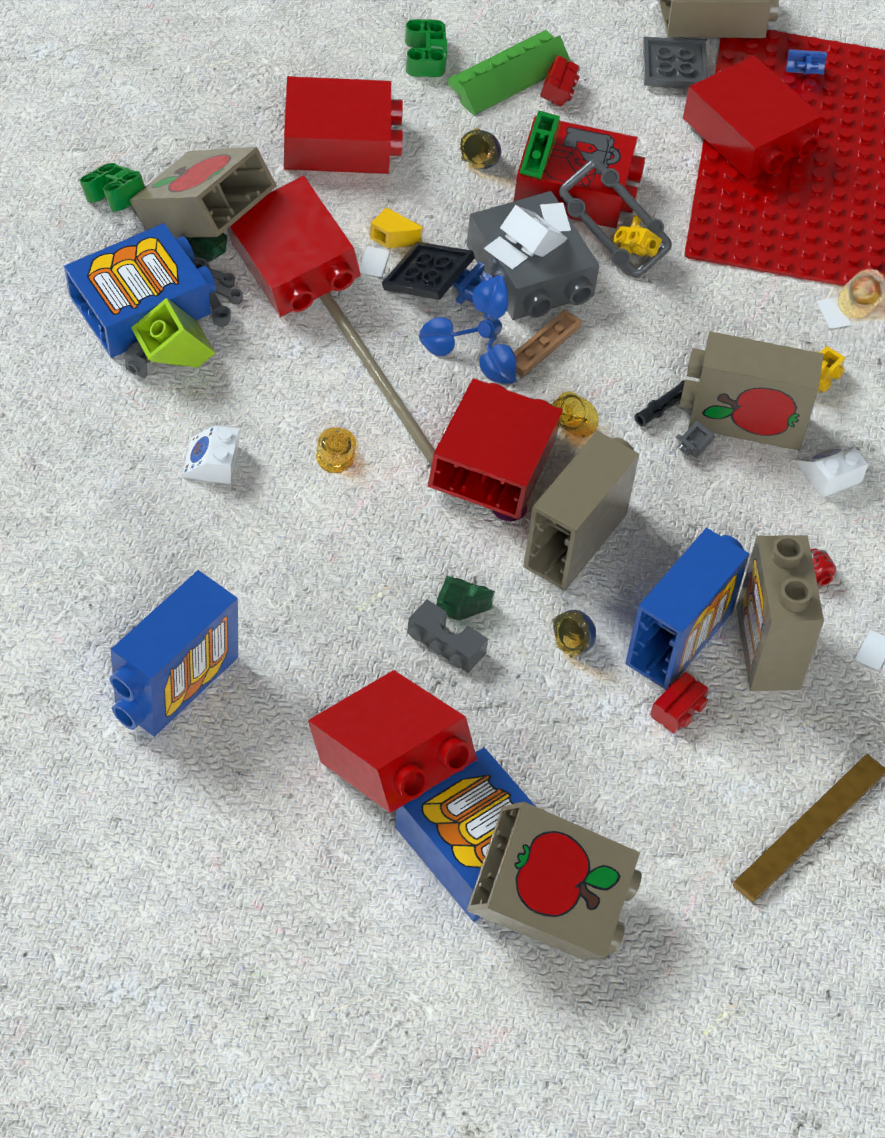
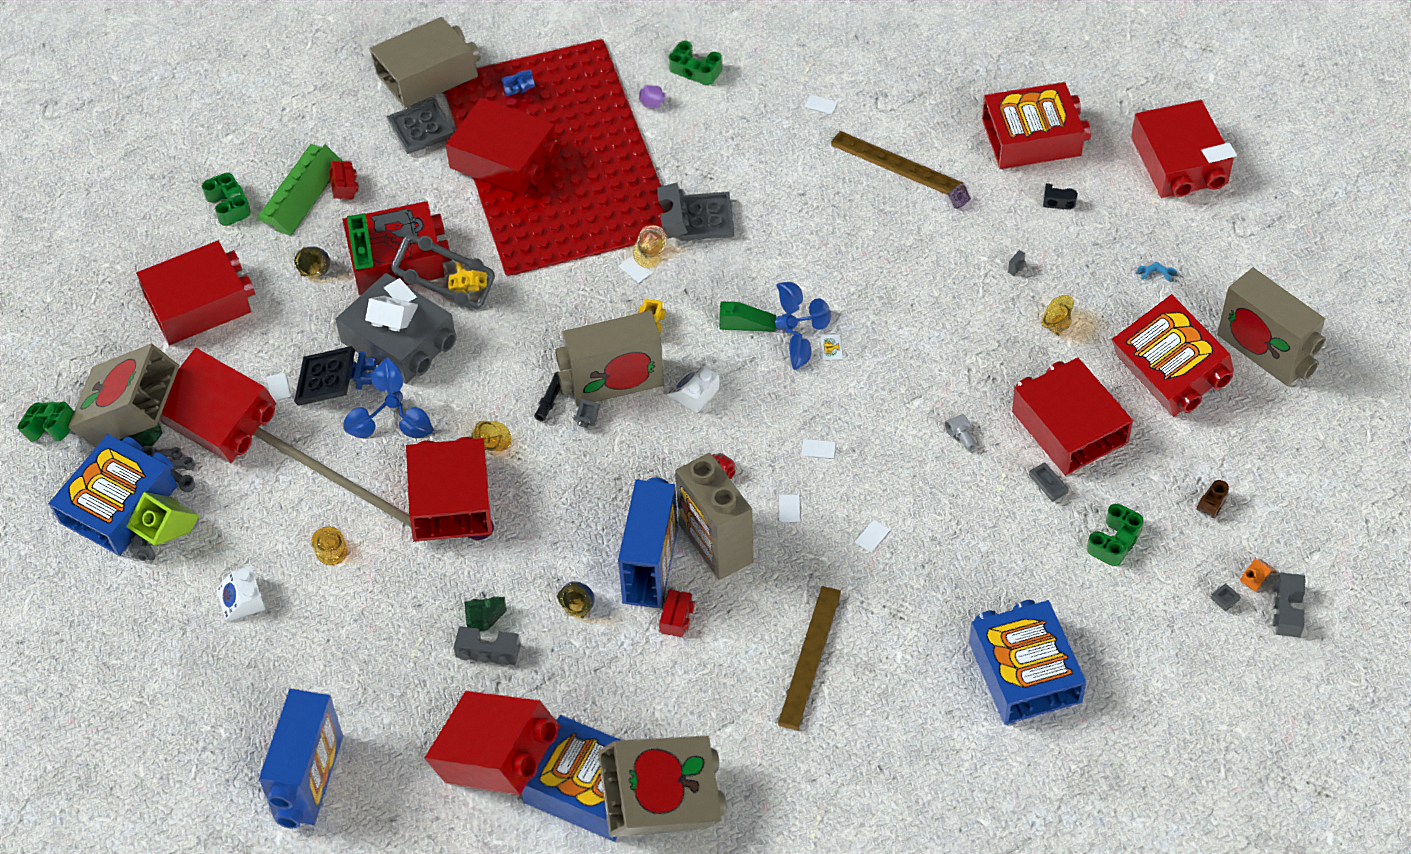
camera: 20 degrees left, 0 degrees up
yellow slope [370,207,423,248] -> none
white sticker [484,236,528,269] -> none
medium nougat plate [514,309,582,377] -> none
dark tan brick [523,431,639,591] -> none

